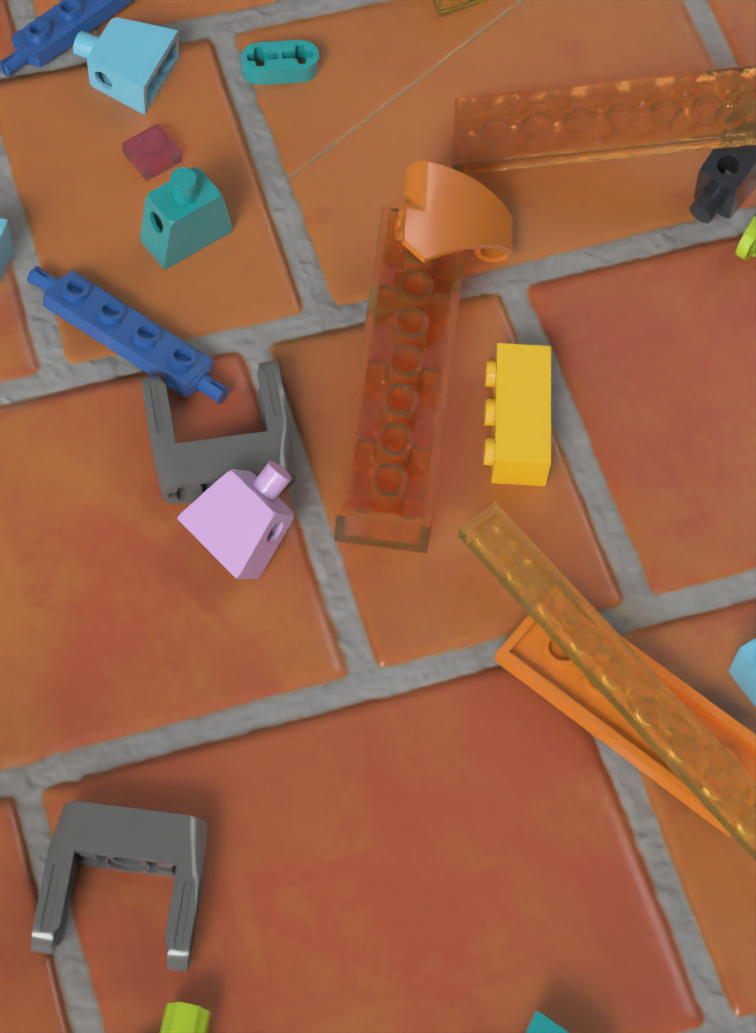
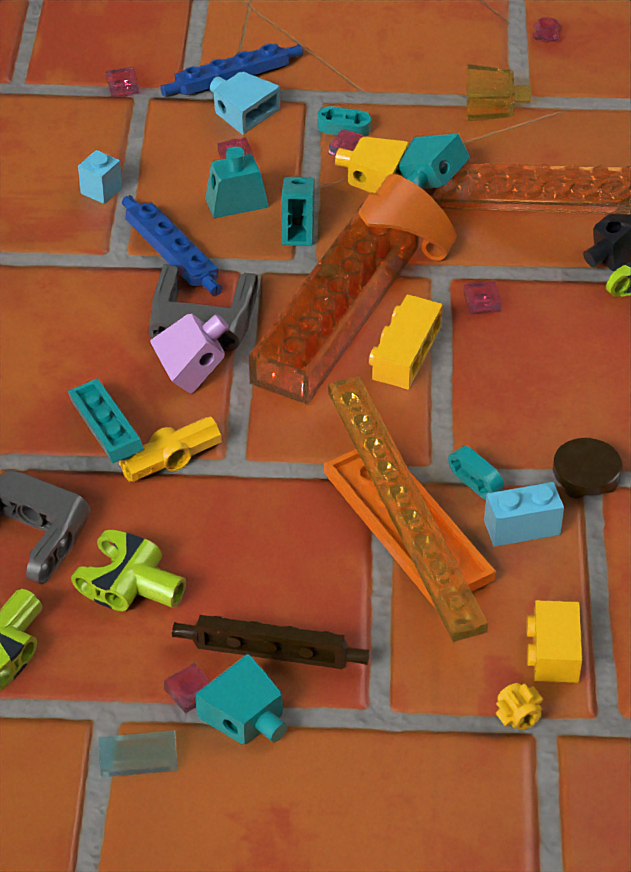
camera: 25 degrees right, 15 degrees down
none -> teal plate [68,378,144,463]
none -> lime connector [71,530,186,612]
none -> yellow piece [119,416,222,482]
none -> dark brown plate [172,615,370,669]
none -> teal torso [282,177,315,246]
none -> clear pink plate [329,129,366,156]
none -> yellow torso [335,137,409,193]
none -> teal torso [398,133,470,189]
none -> teal beam [448,446,504,500]
none -> clear pink plate [464,281,502,315]

